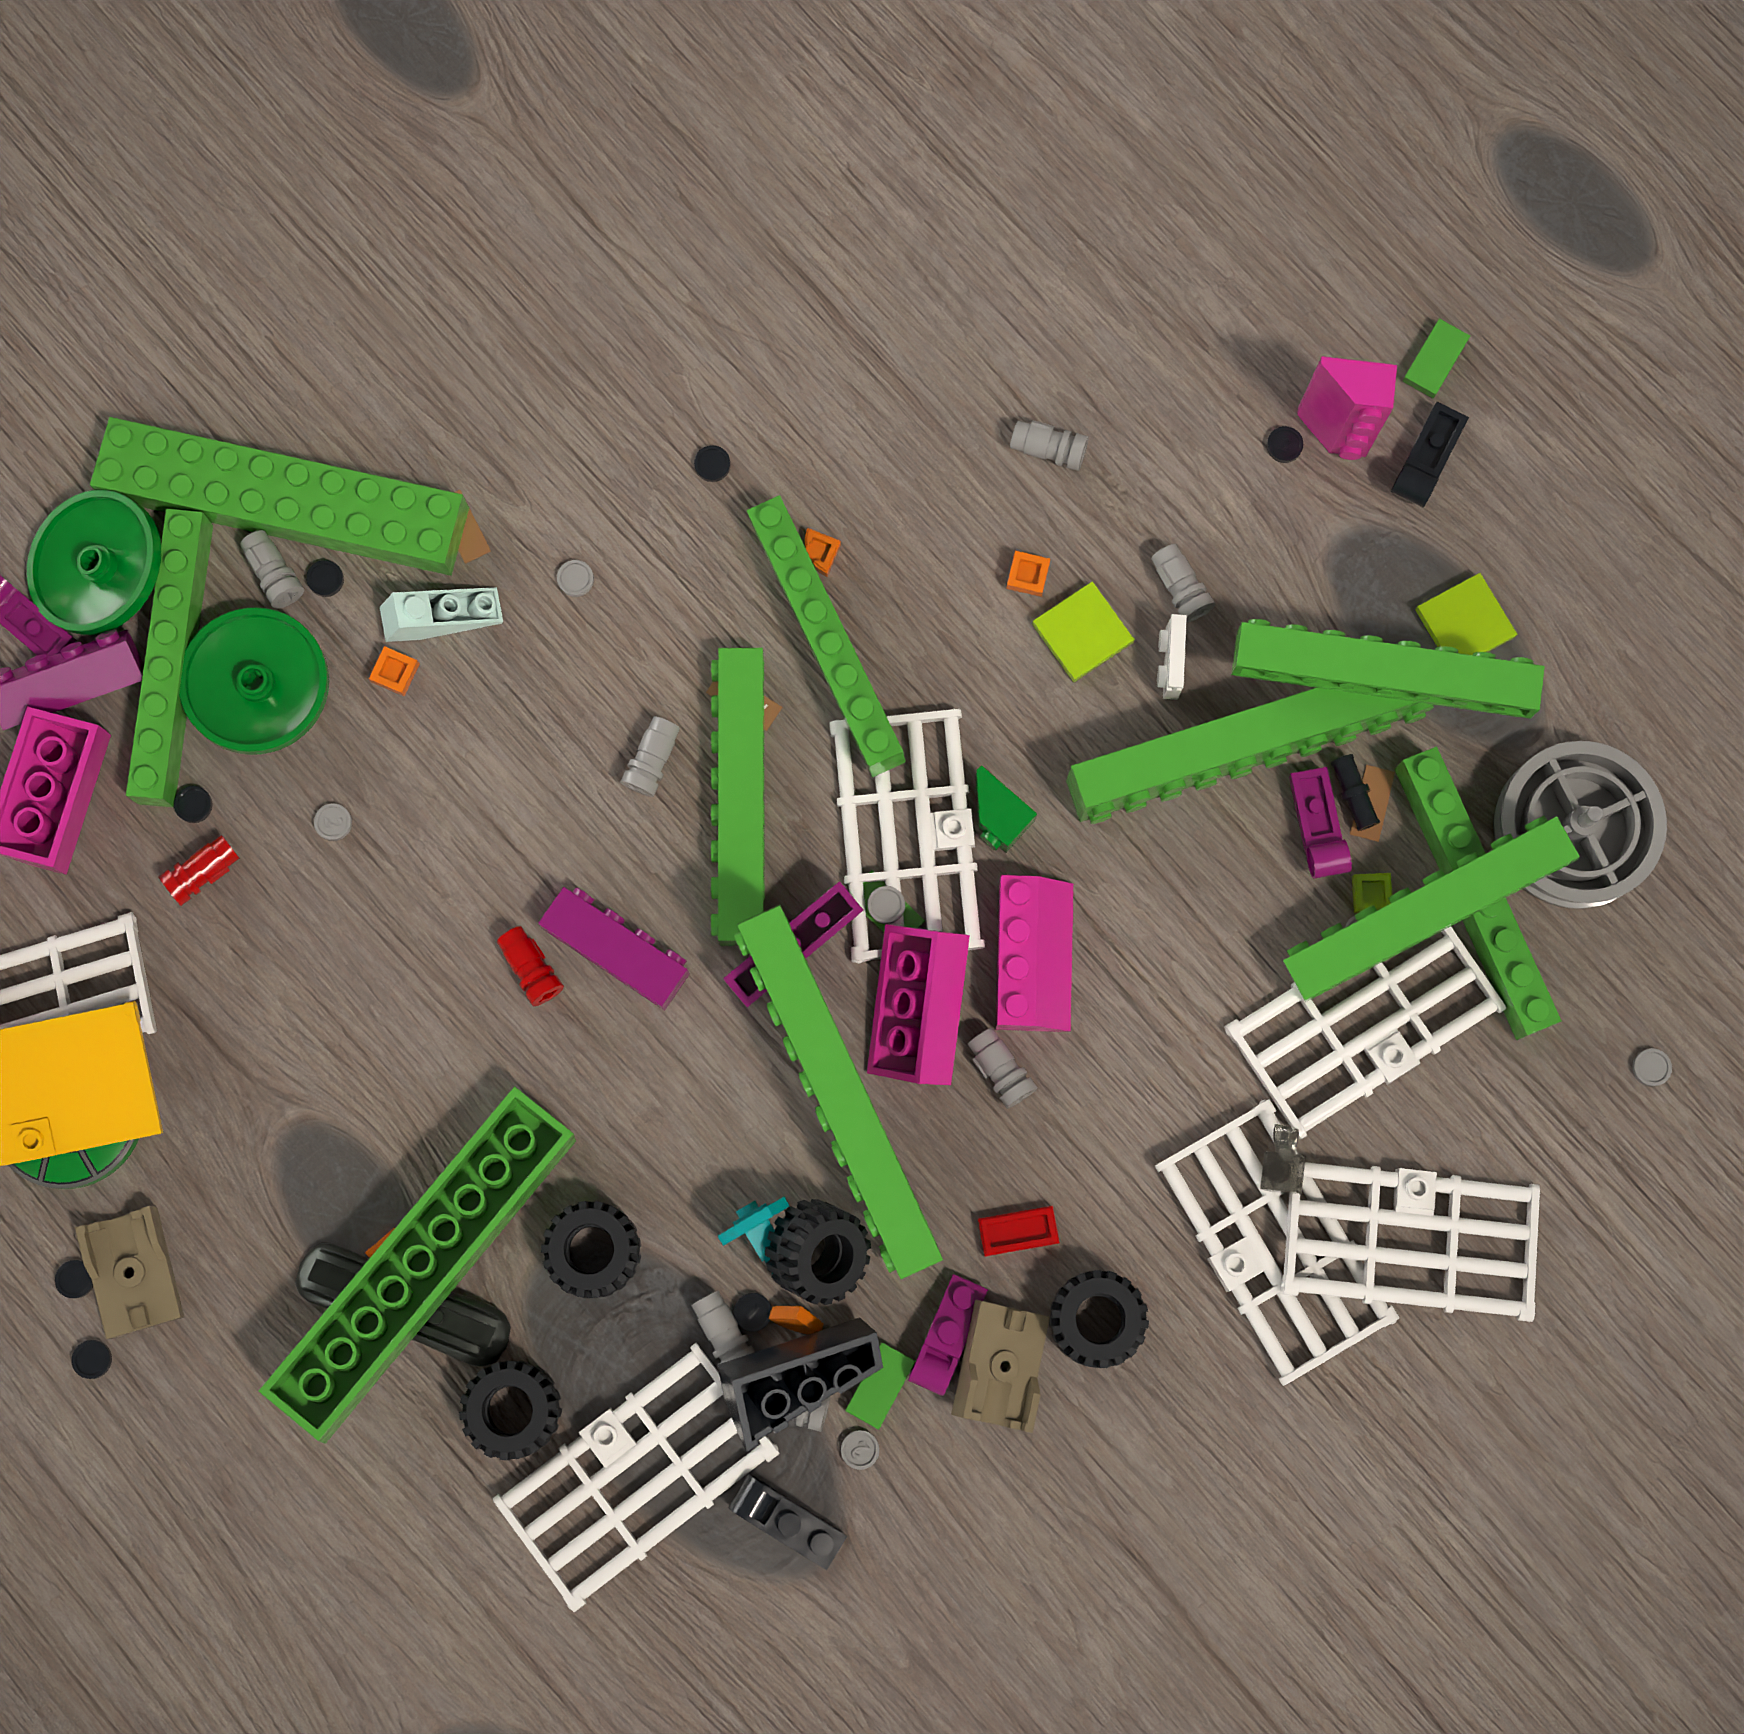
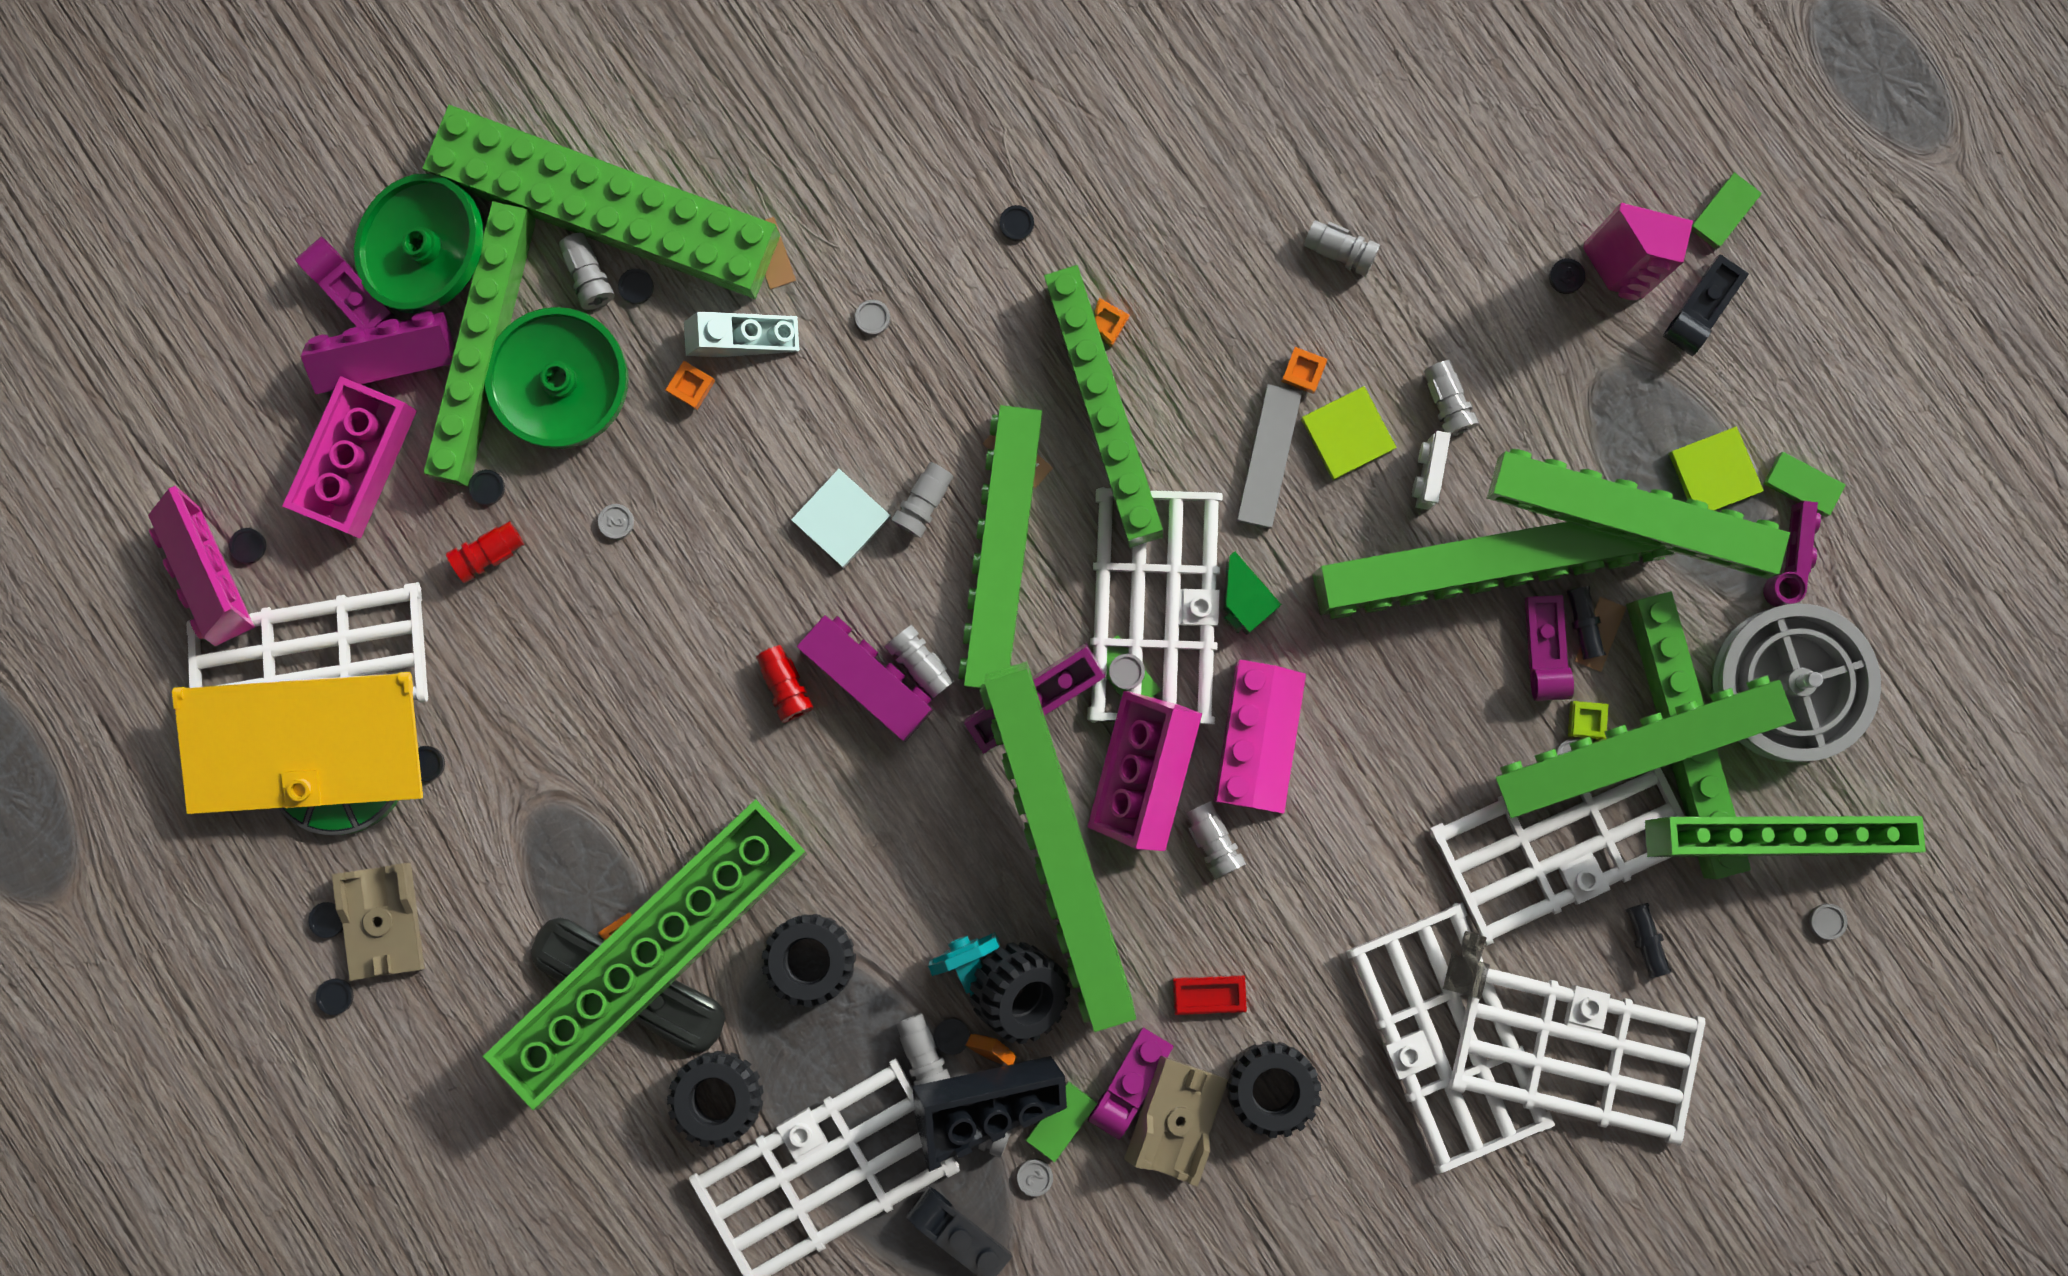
camera: 10 degrees right, 5 degrees up
none -> black piece [418,746,445,781]
none -> light aqua tile [791,469,891,568]
none -> light grey axle [885,625,954,699]
none -> light grey tile [1237,384,1302,529]
none -> black pin [1625,903,1672,979]
none -> bright green brick [1645,816,1926,857]
none -> bright green tile [1763,452,1846,517]
none -> magenta plate [1763,501,1821,607]

